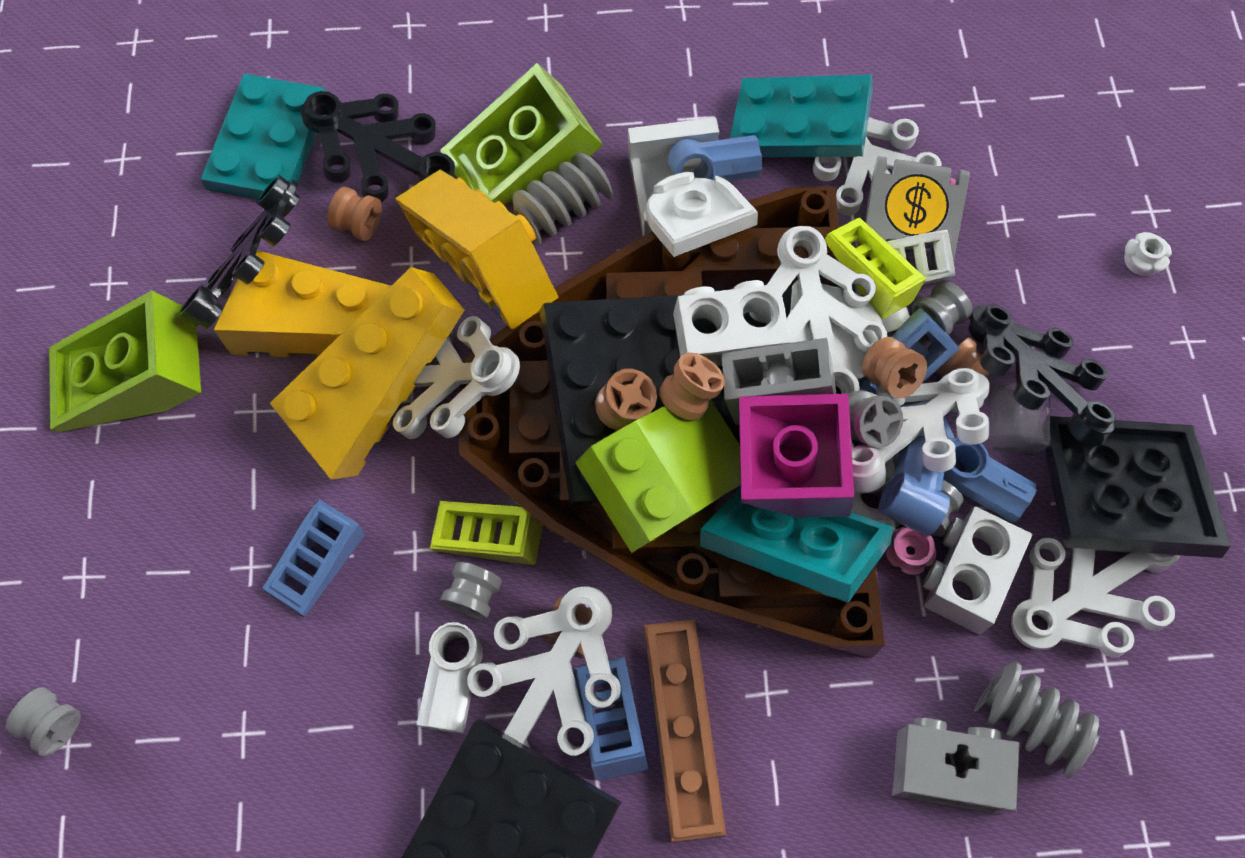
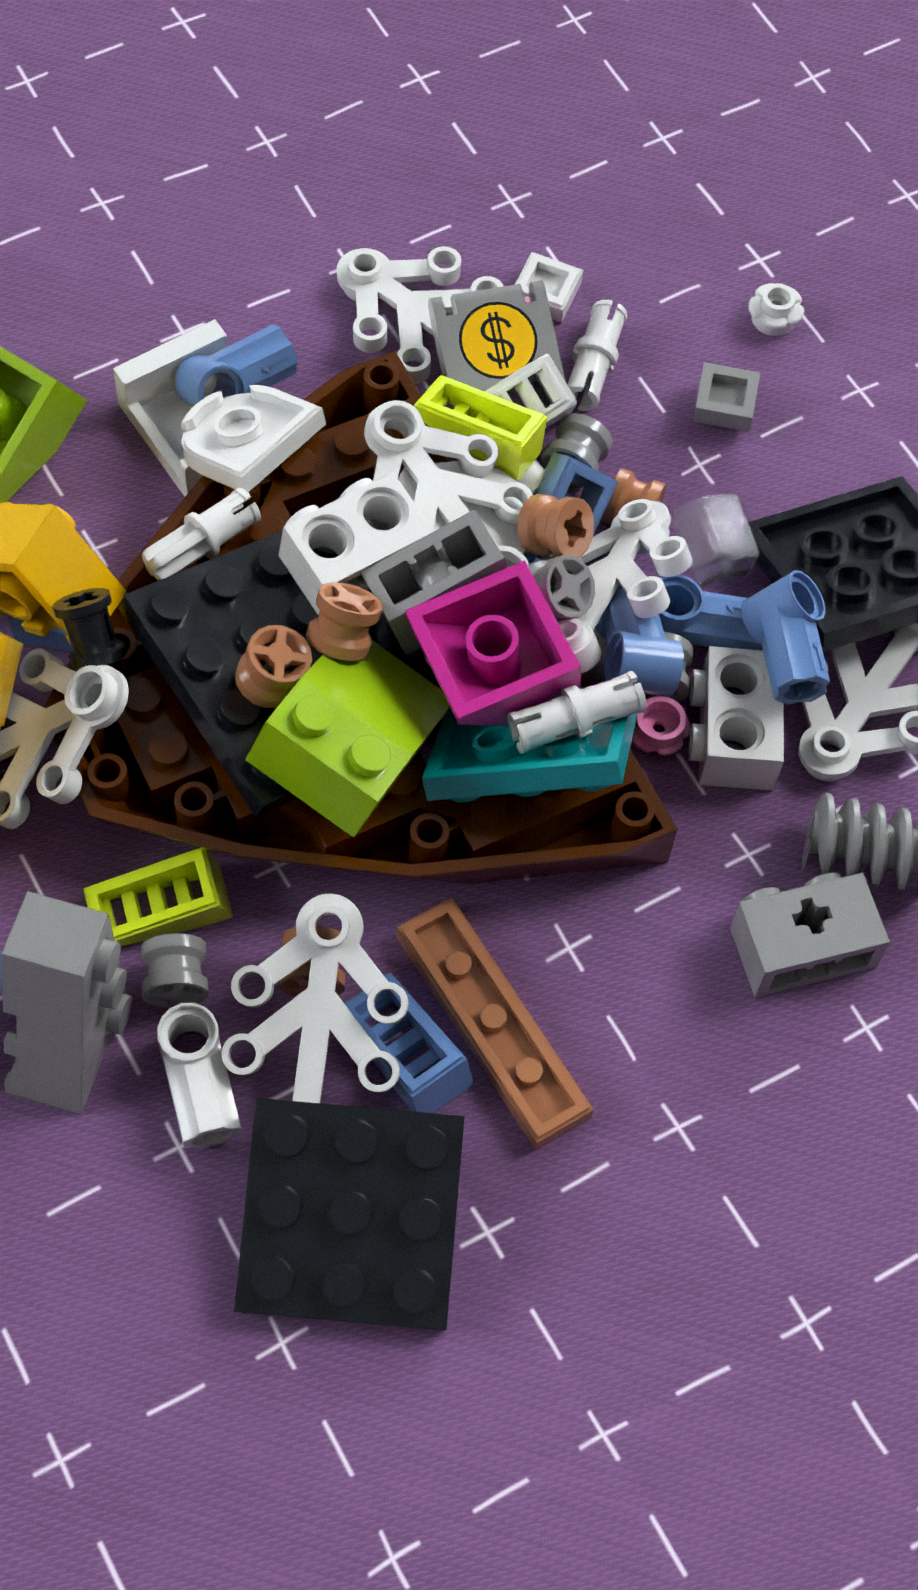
camera: 30 degrees left, 5 degrees down
light grey piece [513,153,613,247] -> none
teal plate [730,74,873,157] -> none
black plant [968,304,1116,447] -> none
none -> light grey wedge [2,891,133,1115]
none -> black bush [53,588,127,670]
none -> white axle [142,488,261,581]
none -> white pin [507,671,646,754]
none -> white tile [515,252,583,323]
none -> white pin [567,300,628,411]
none -> light grey plate [692,362,760,432]
none -> medium blue piece [741,570,830,705]

